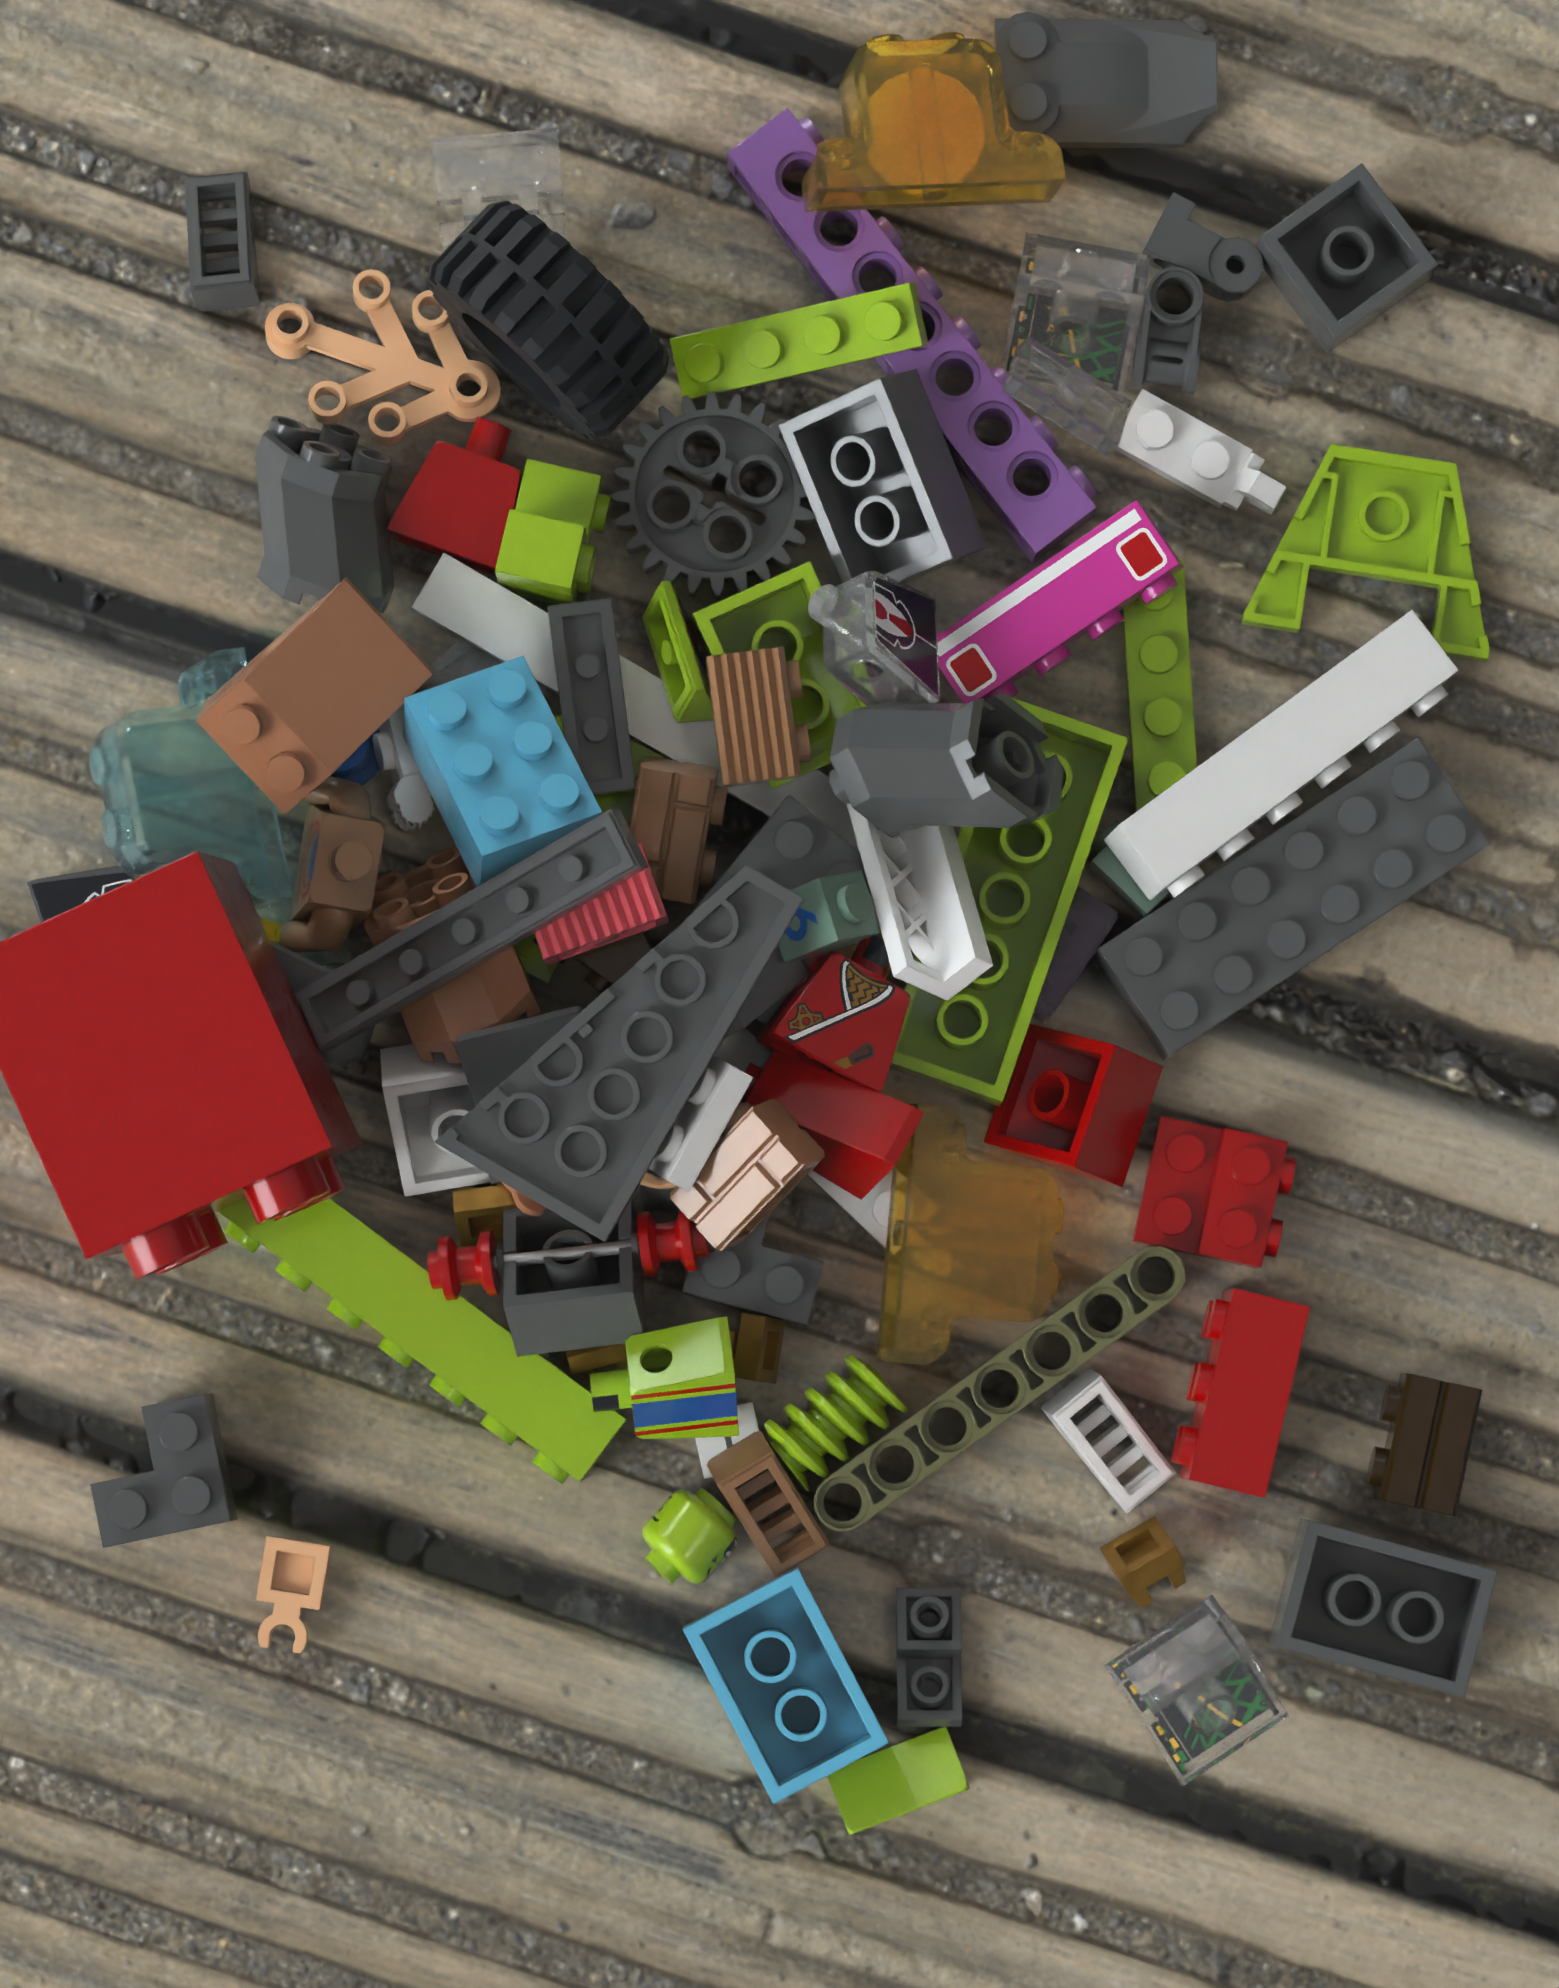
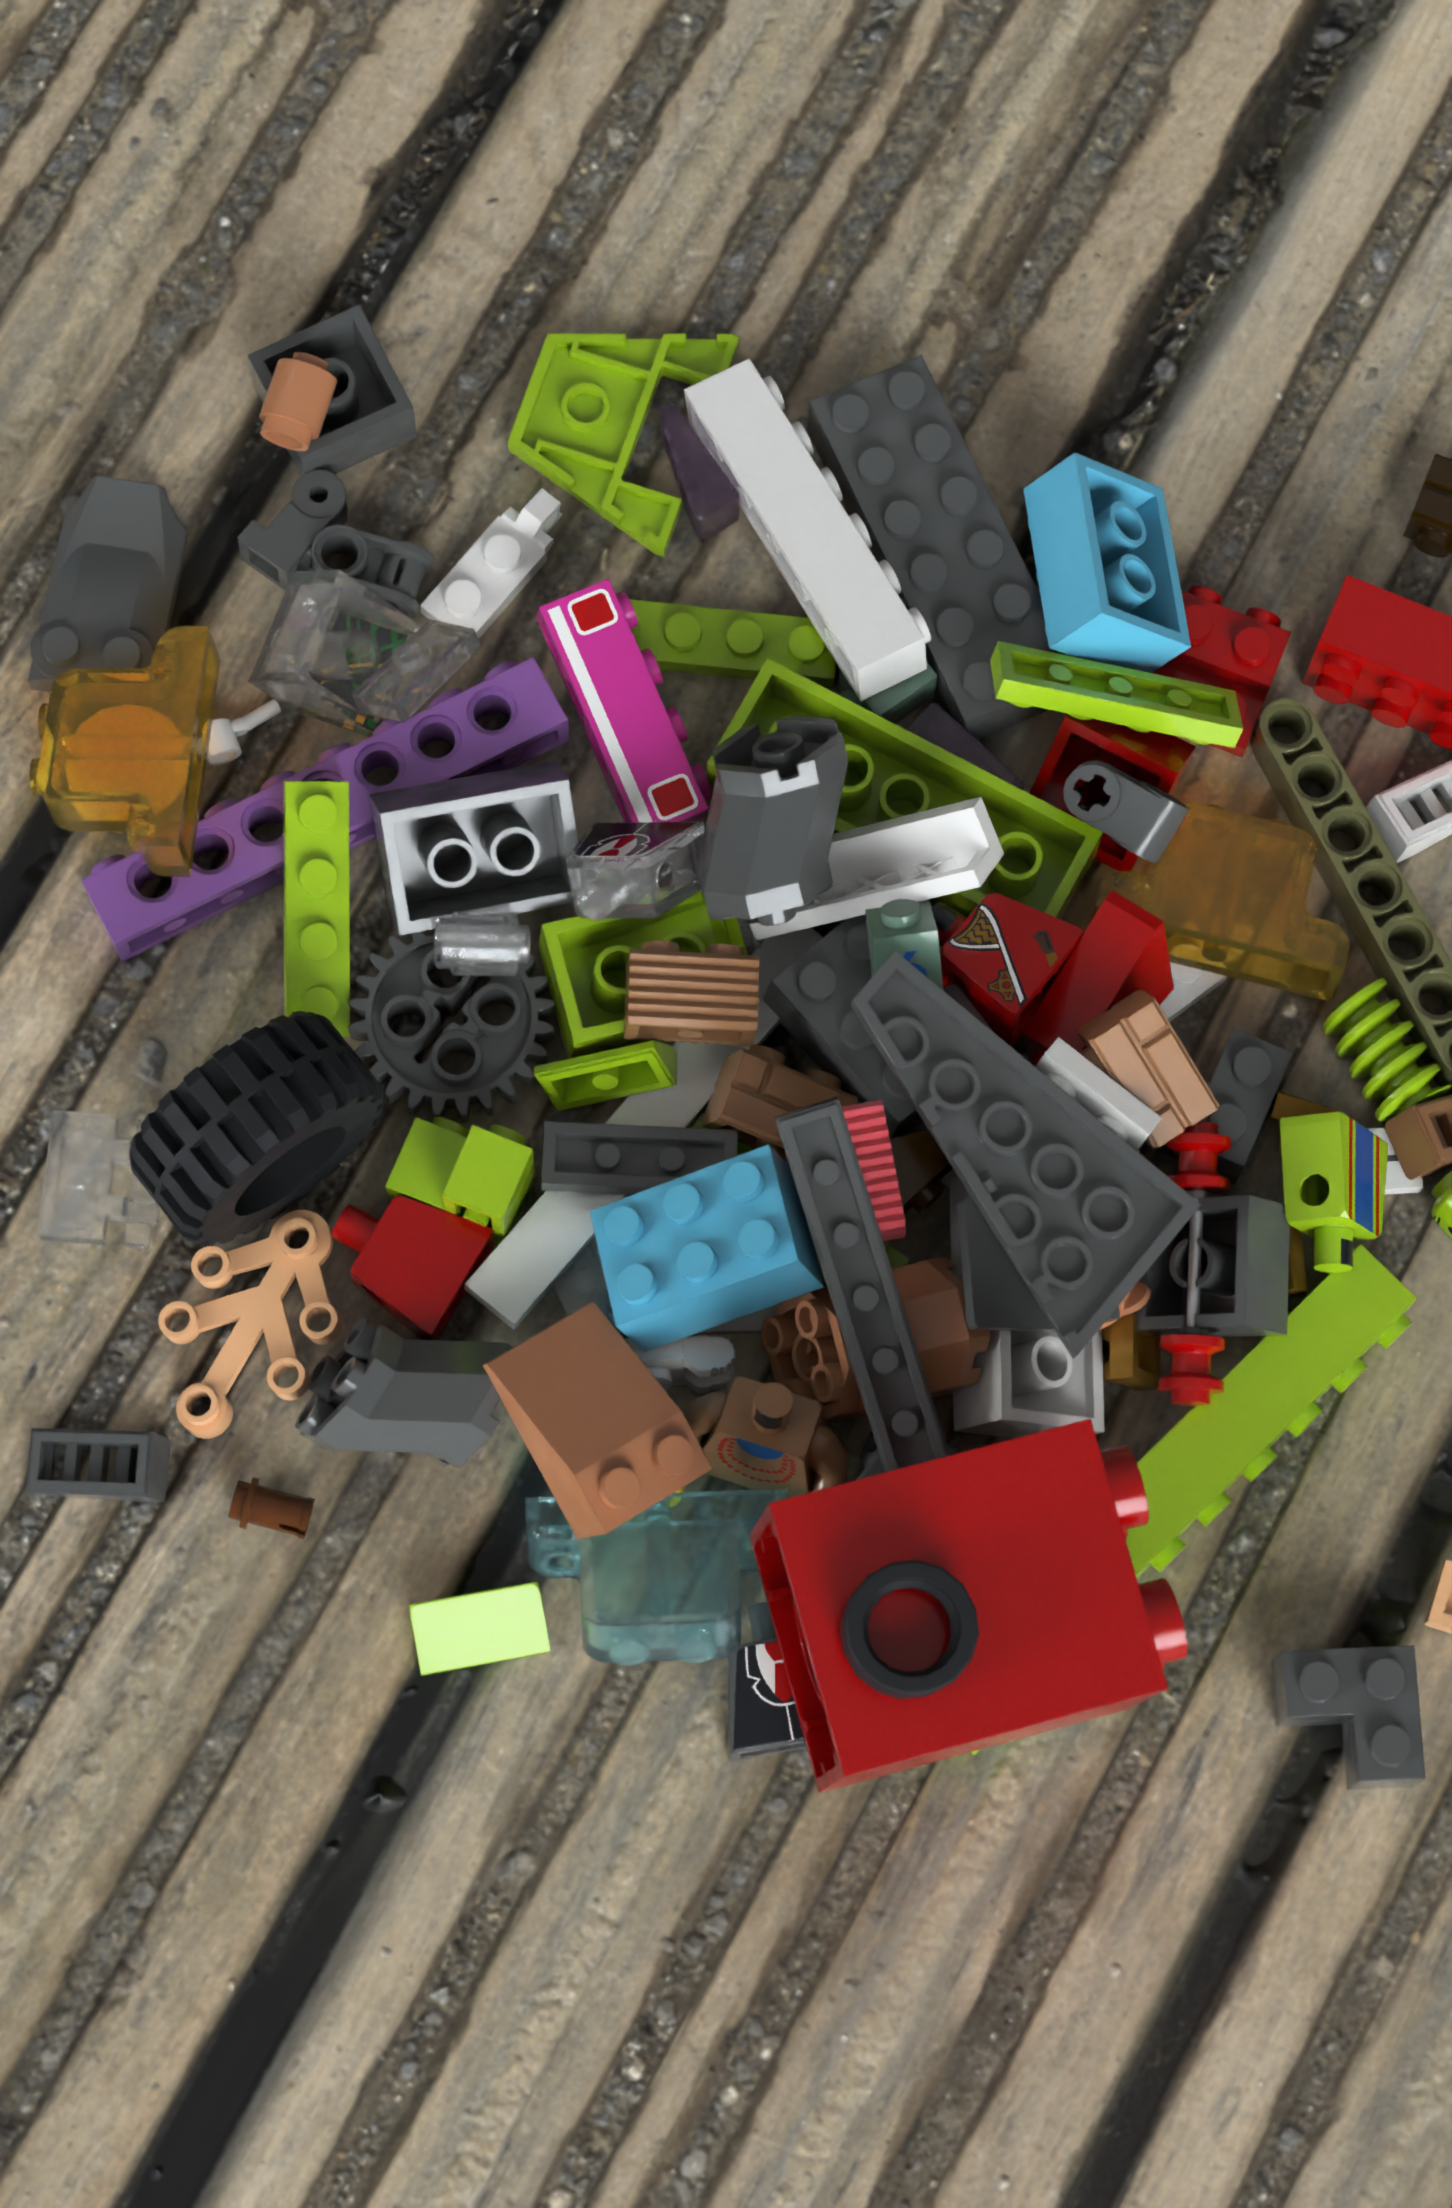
camera: 80 degrees left, 10 degrees down
none -> white hand [202,699,281,766]
none -> reddish brown pin [228,1477,315,1539]
none -> nougat brick [259,352,337,451]
none -> slope [409,1582,551,1676]
none -> clear brick [434,911,530,976]
none -> clear purple slope [659,401,740,542]
none -> black tyre [840,1560,979,1699]
none -> lime plate [990,641,1243,748]
none -> medium azure brick [1023,453,1191,673]
none -> dark grey piece [1063,760,1190,864]

